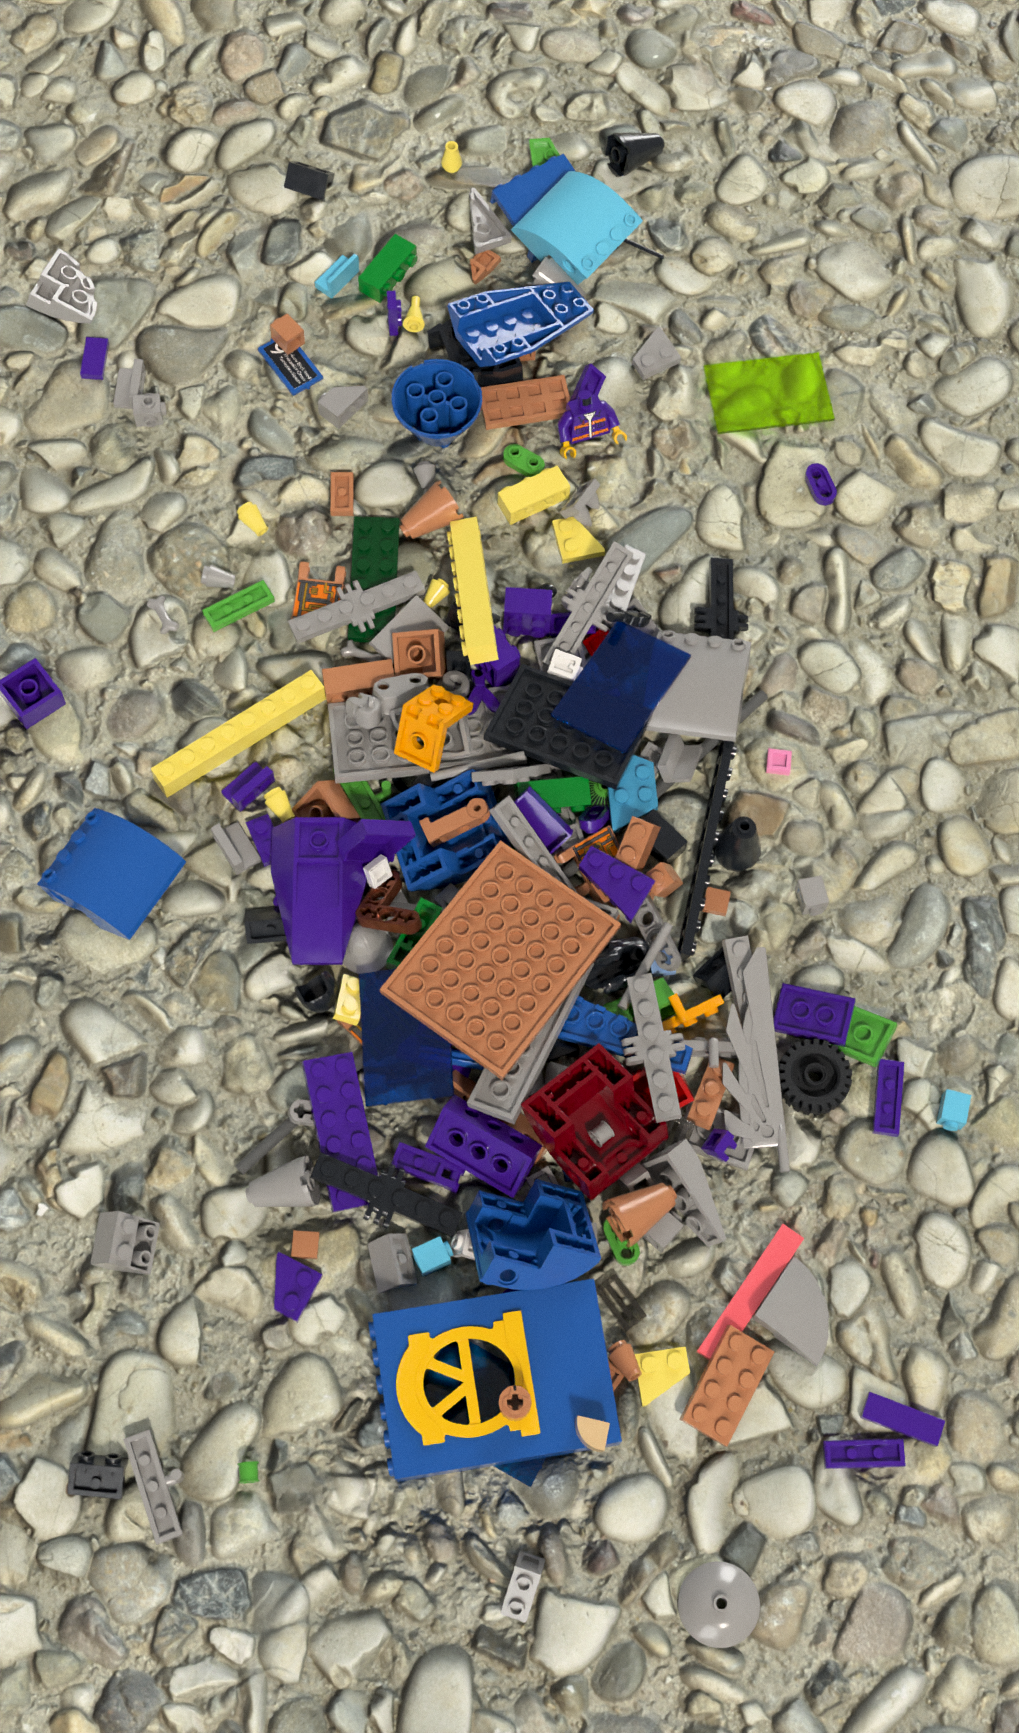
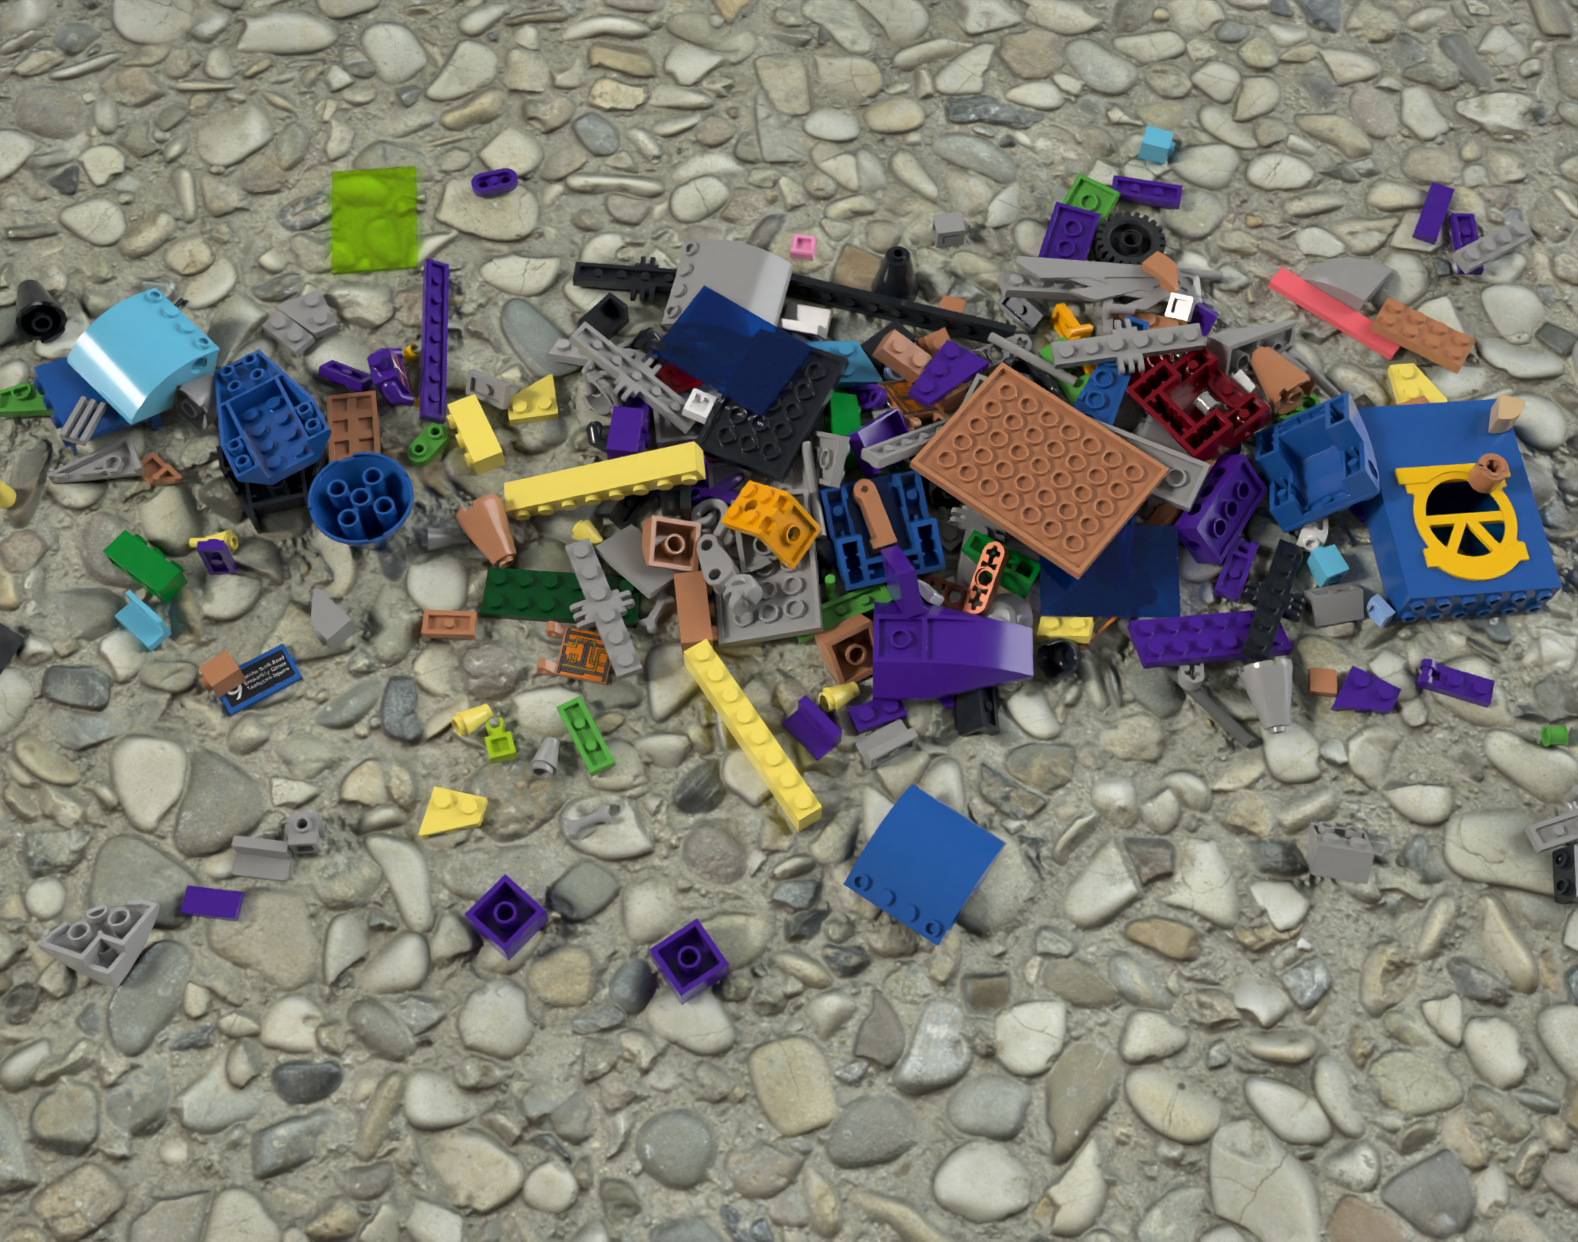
camera: 85 degrees left, 5 degrees down
none -> light grey tile [60,396,107,446]
none -> light grey plate [262,311,315,357]
none -> light yellow wing [418,786,488,839]
none -> dark purple tile [419,258,449,425]
none -> dark purple brick [464,874,549,961]
none -> lime plate [484,717,517,764]
none -> black panel [577,292,629,340]
none -> nougat slope [1142,251,1178,293]
none -> plate [1165,292,1197,322]
none -> light grey bar [1288,347,1341,399]
none -> light blue tile [1364,594,1396,628]
none -> dark purple plate [1416,659,1495,708]
none -> light grey plate [1451,219,1534,274]

